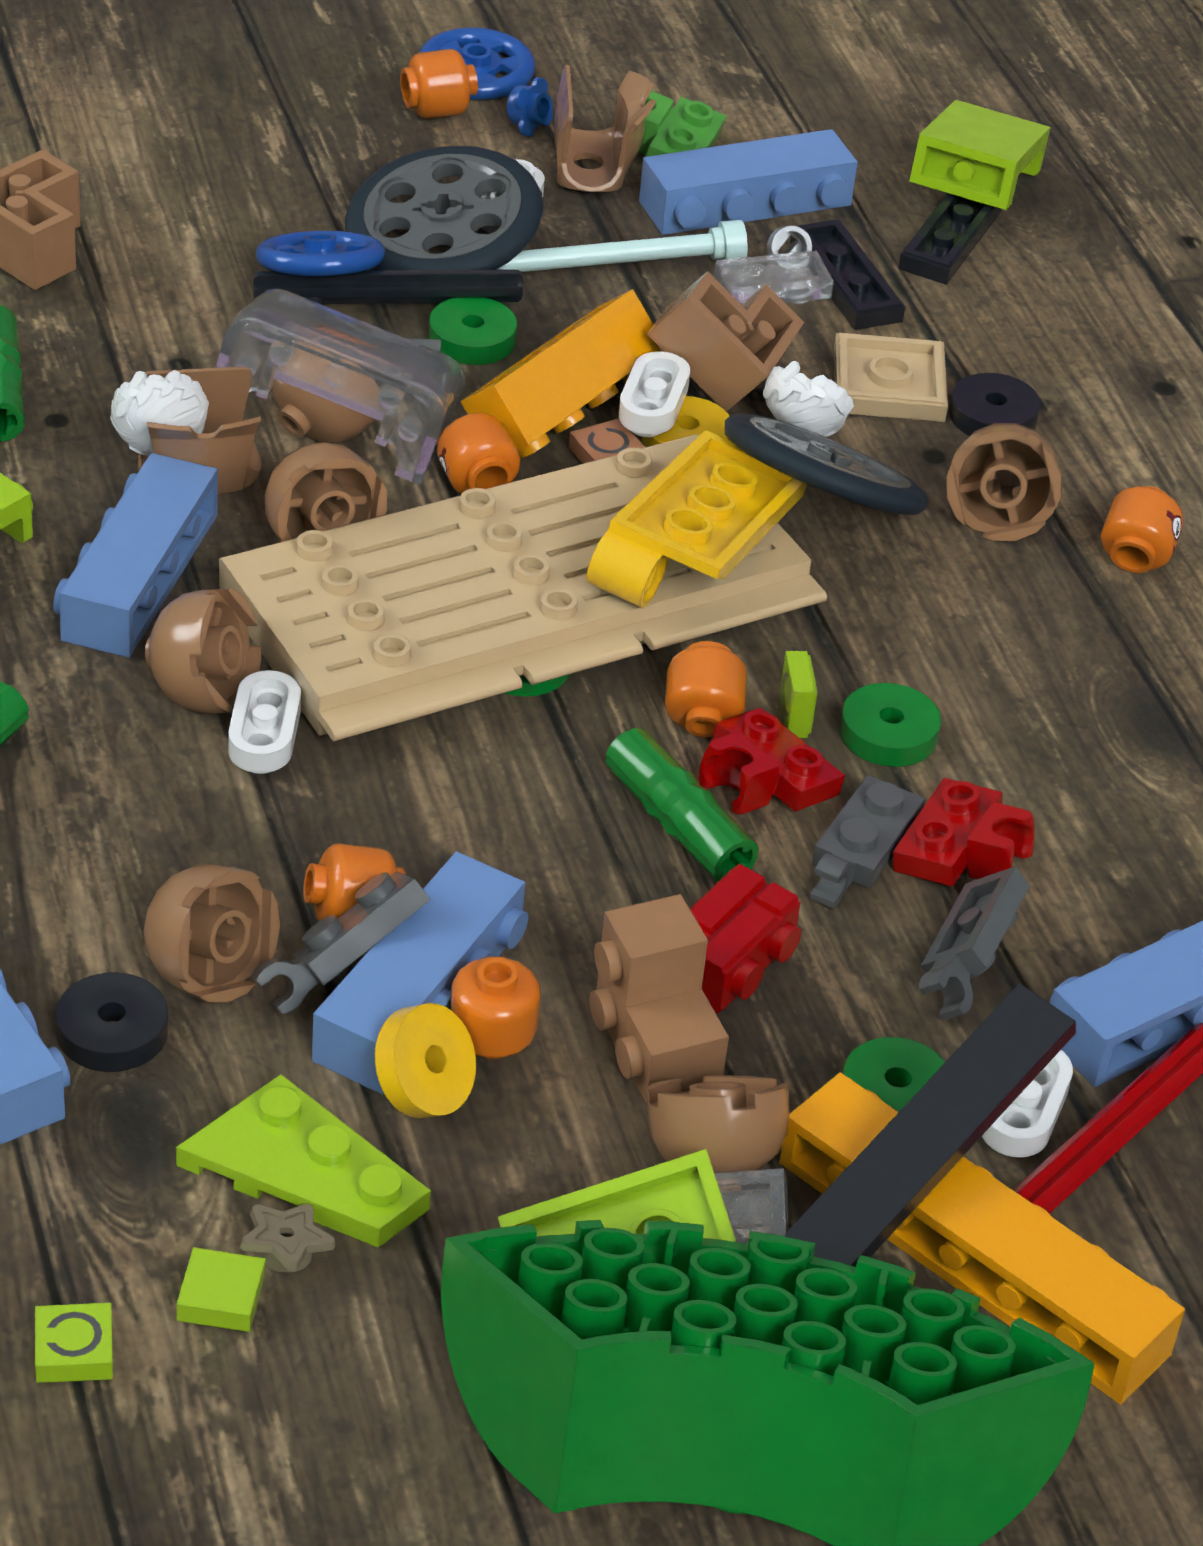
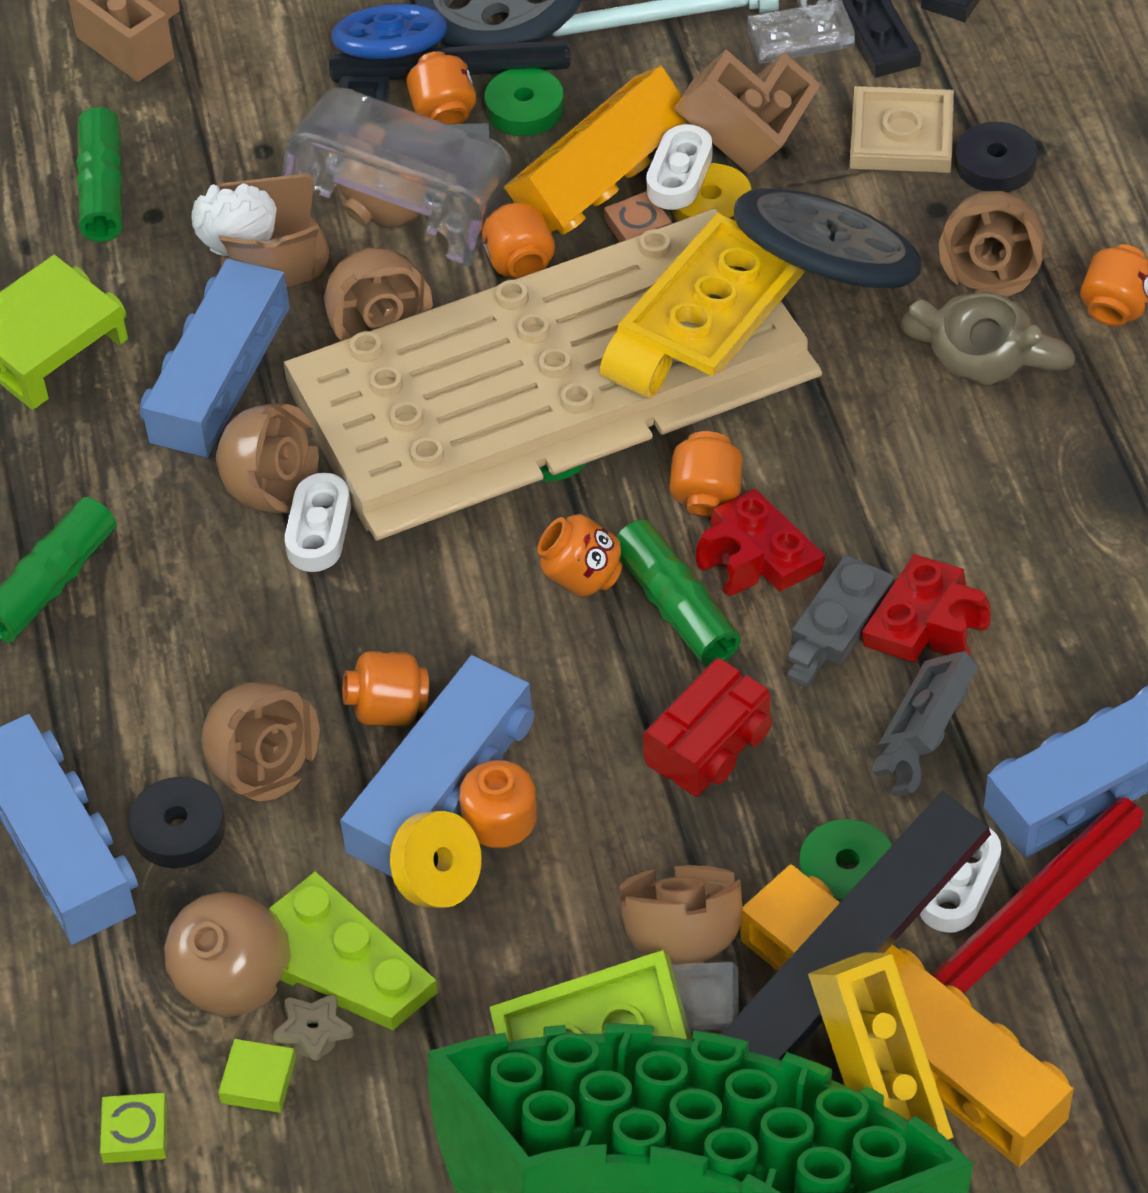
camera: 10 degrees right, 10 degrees up
dark grey plate [251,872,430,1014] -> none
medium nougat brick [589,894,729,1103] -> none
white hair [763,361,854,437] -> none
lime tile [779,651,817,738] -> none
green piece [840,683,941,767] -> none
none -> medium nougat cylinder [163,891,291,1017]
none -> orange head [406,52,477,124]
none -> orange head [537,514,622,597]
none -> yellow brick [808,952,953,1140]
none -> dark tan piece [900,291,1075,386]

